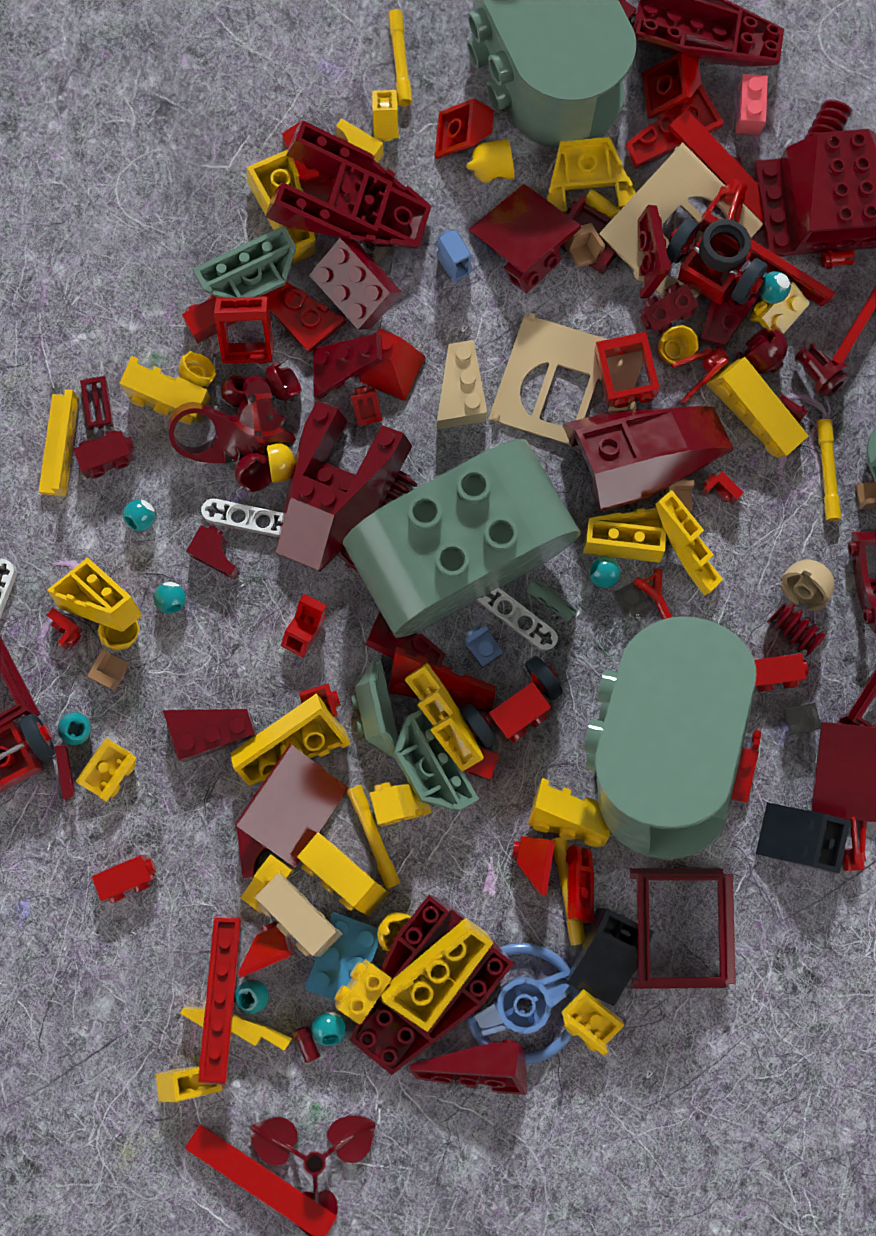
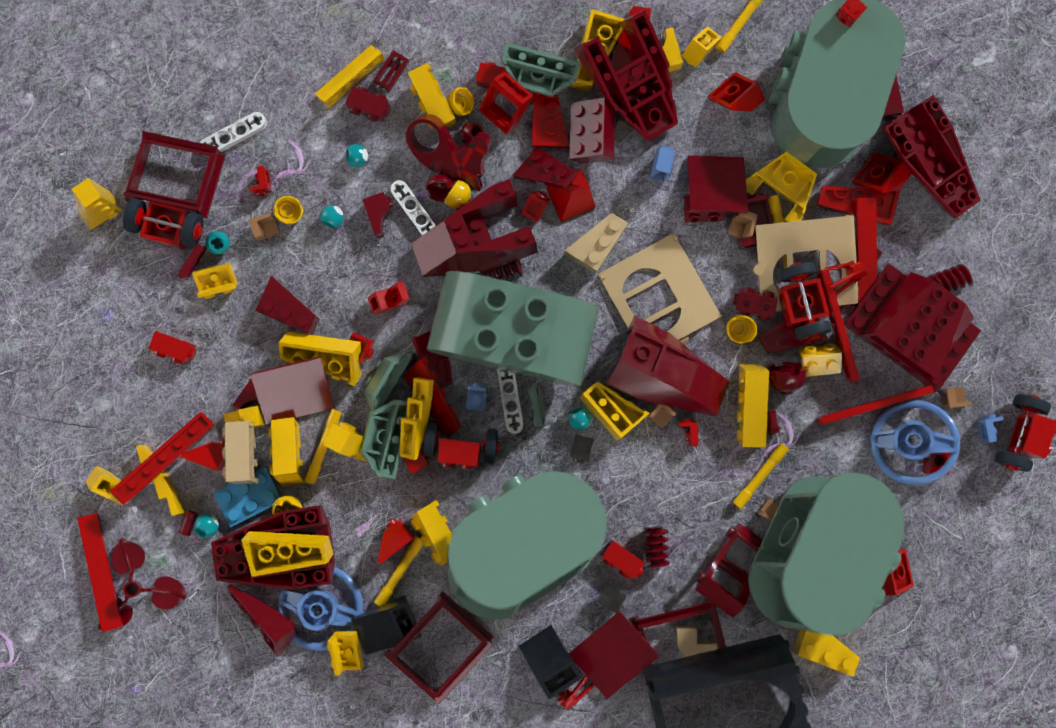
camera: 45 degrees right, 5 degrees up
yellow wedge [47,557,142,632] -> none
teal piece [235,979,269,1014] -> none
dark red hair [265,362,302,401] -> none
yellow bracket [334,959,391,1024] -> none
yellow piece [466,138,515,183] -> none
red hinge [566,844,594,923] -> none
red window [595,332,660,408] -> none
red piece [634,568,672,620] -> none
dark red wing [638,205,671,299] -> none
yellow slope [656,490,723,596] -> none
red plant [671,347,729,404] -> none
black tyre [699,219,751,272] -> none
red hinge [731,730,762,803] -> none
coral brick [735,74,768,136] -> none
teal piece [758,271,791,304] -> none
tan cylinder [780,559,835,611] -> none
dark red piece [794,342,849,397] -> none
red pin [821,249,855,269] -> none

